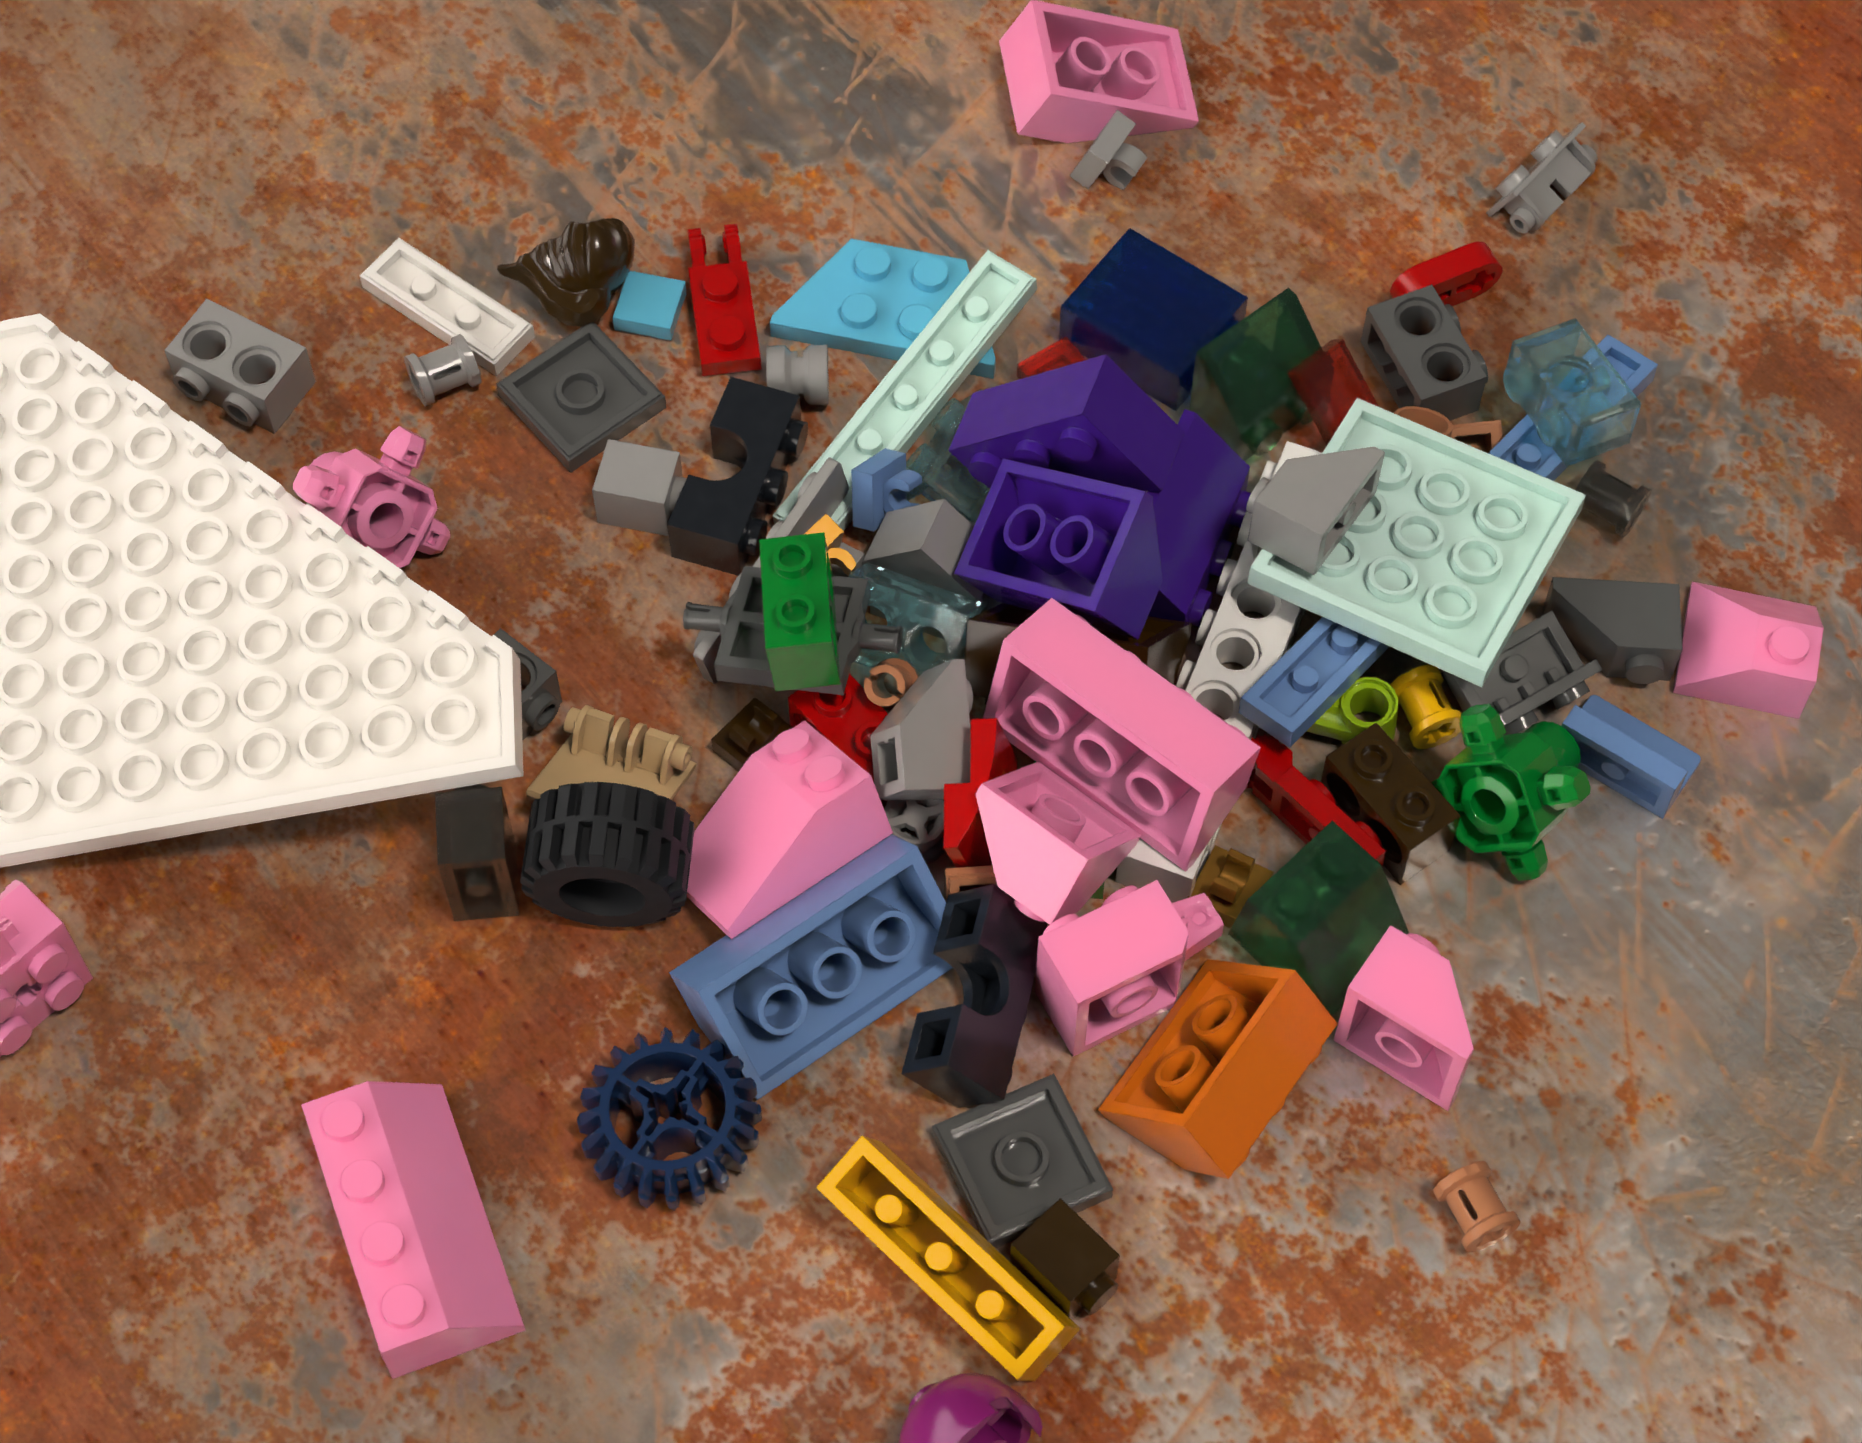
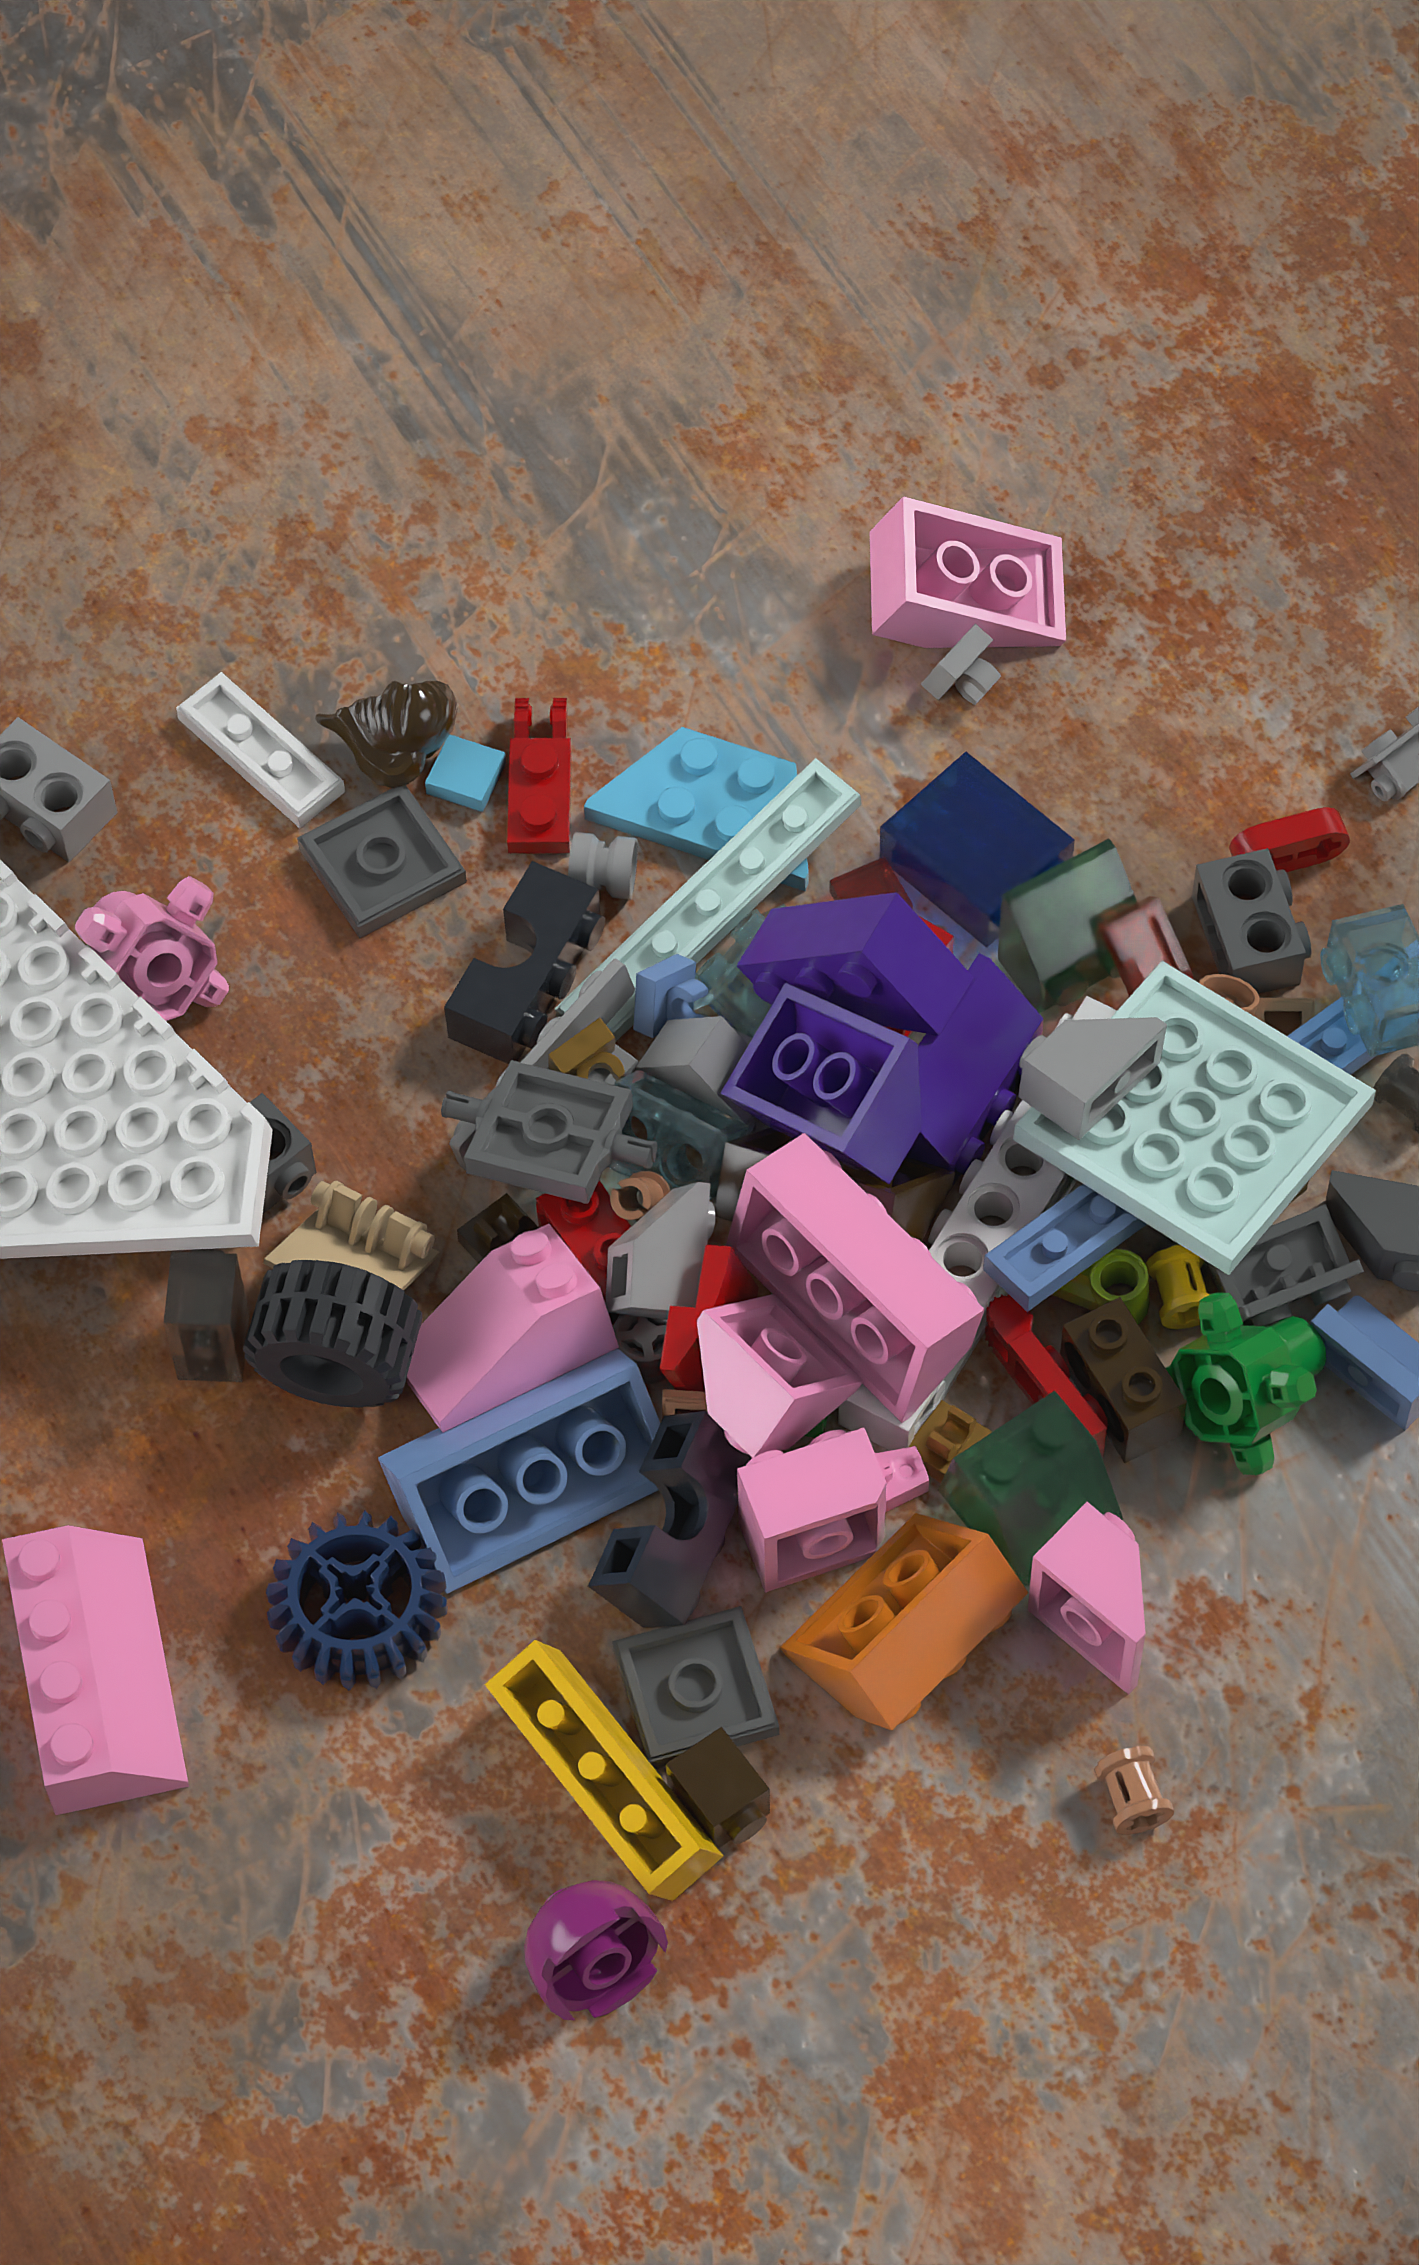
camera: 10 degrees right, 0 degrees up
light grey bush [404,334,482,406] -> none
light grey brick [592,439,687,536] -> none
green brick [759,532,841,692] -> none

